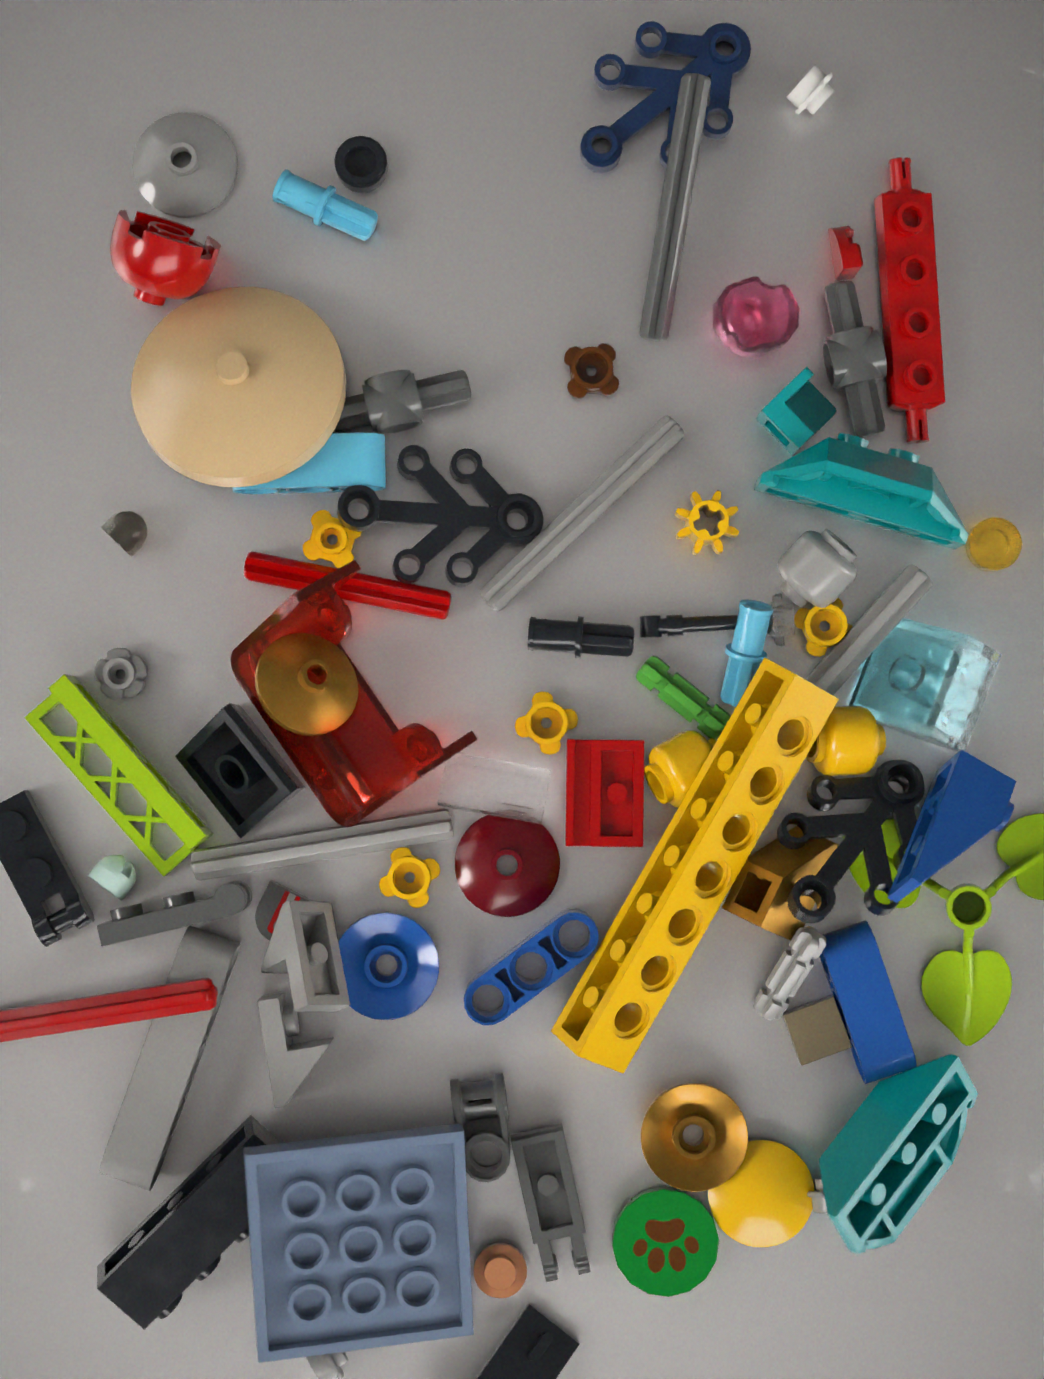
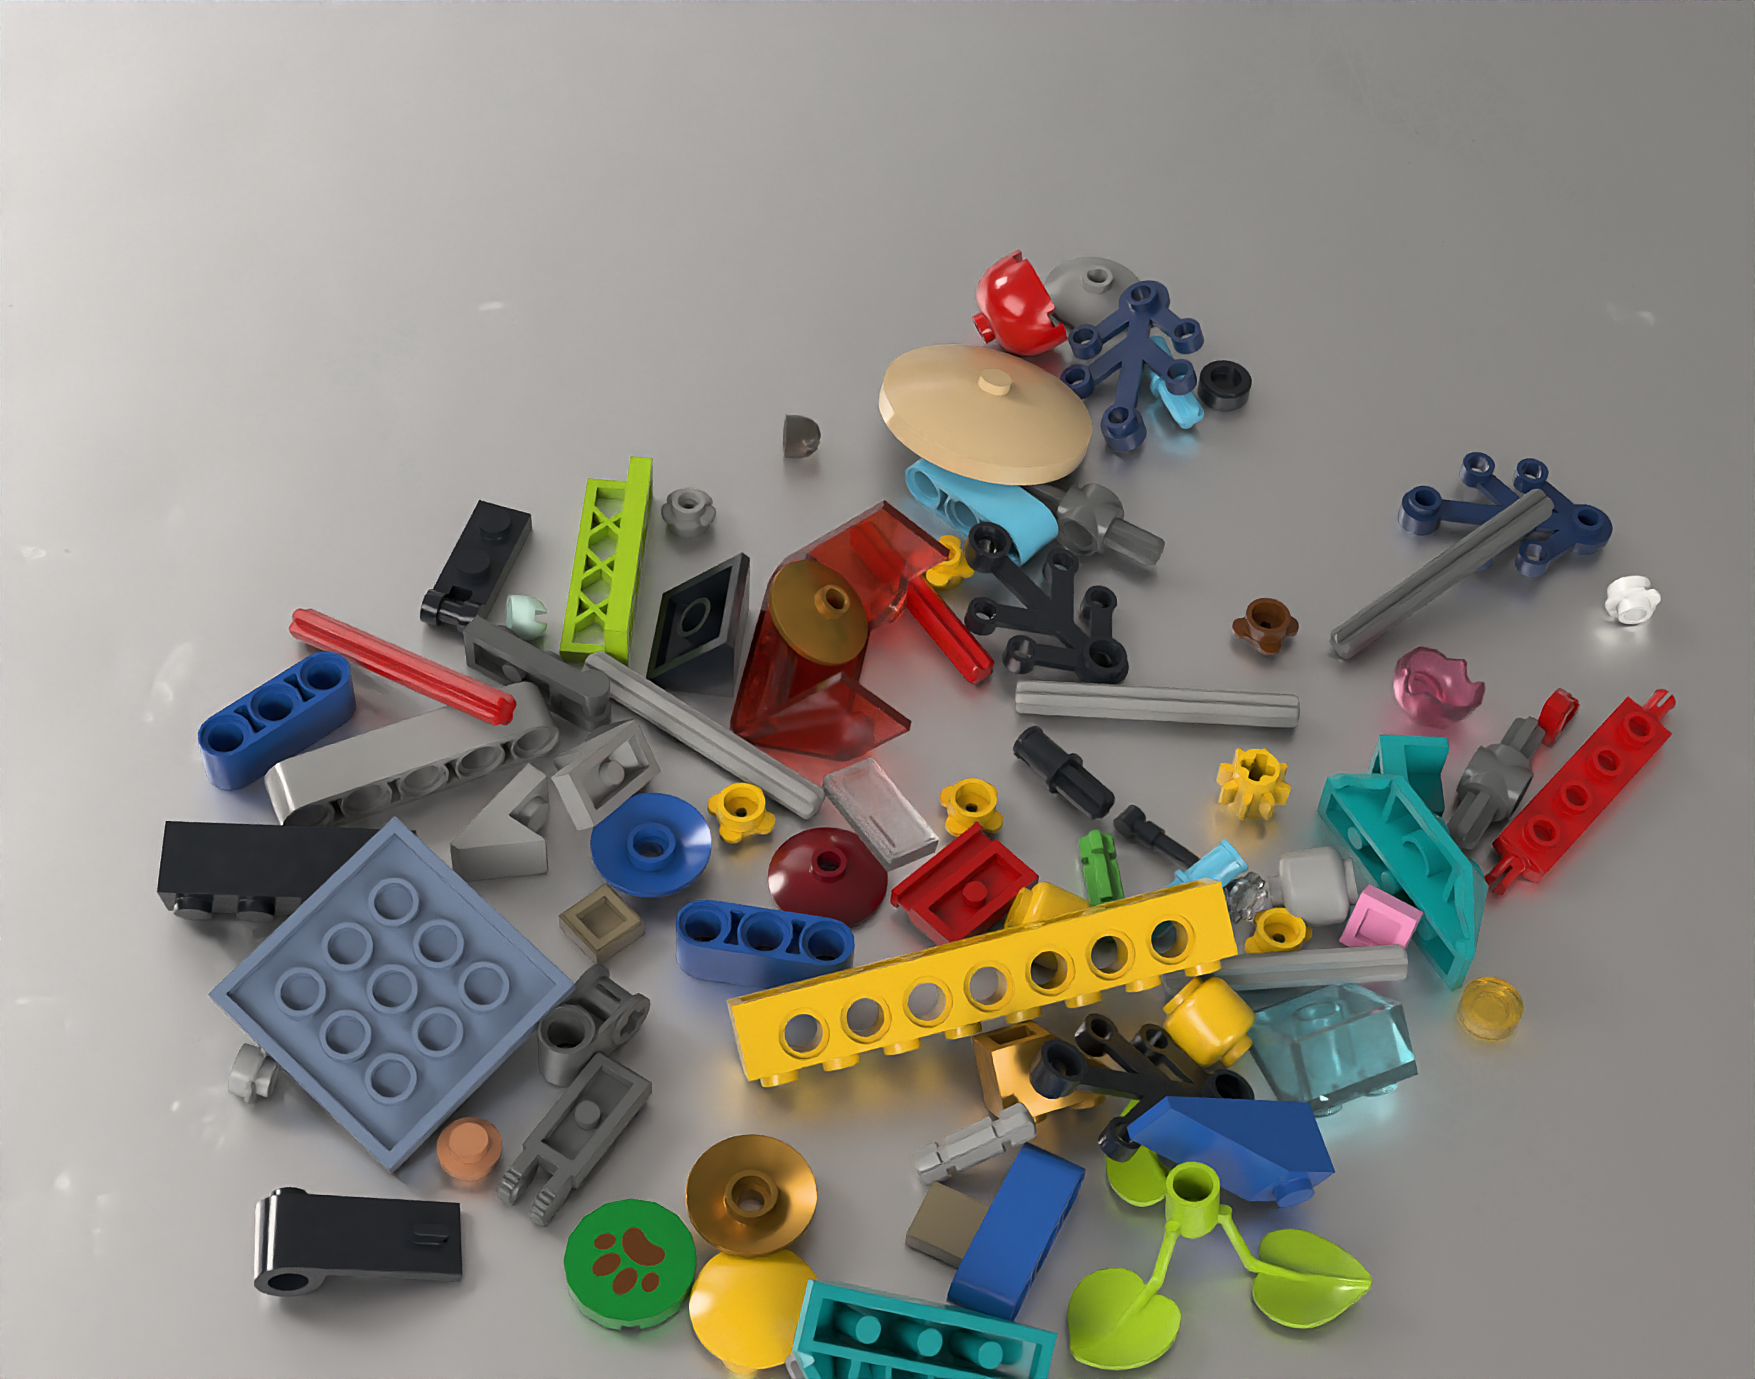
camera: 40 degrees right, 35 degrees down
none -> blue beam [198,651,356,791]
none -> dark tan tile [558,883,645,965]
none -> dark blue plant [1060,280,1204,452]
none -> bright pink plate [1339,884,1424,950]

